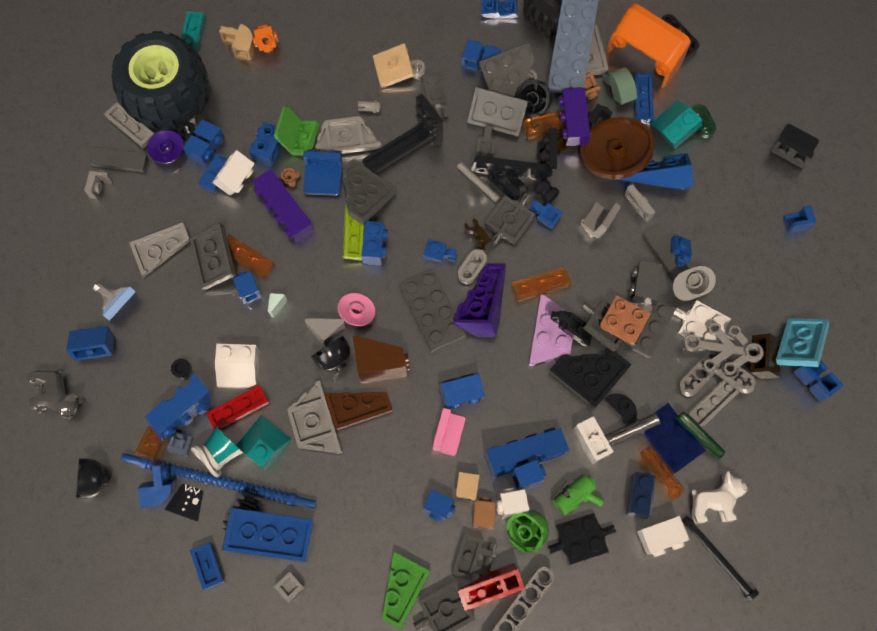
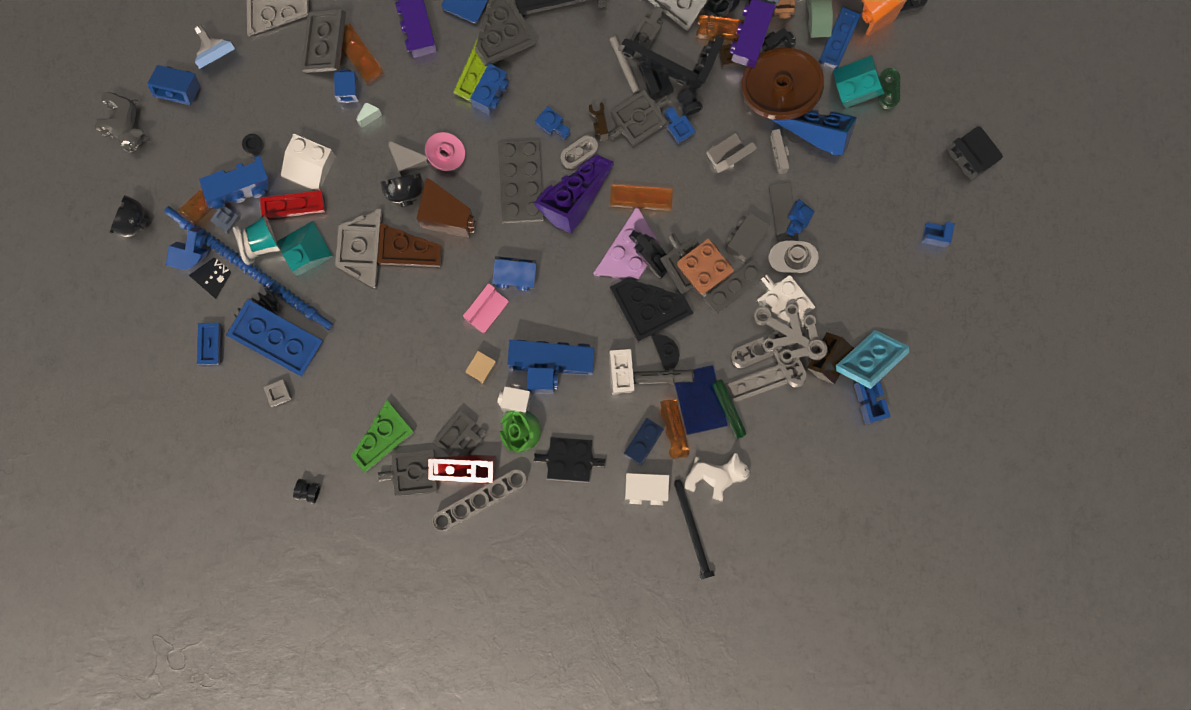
camera: 20 degrees right, 10 degrees up
blue brick [423,490,456,522] -> none
medium nougat brick [473,498,496,529] -> none
bright green piece [552,474,604,516] -> none

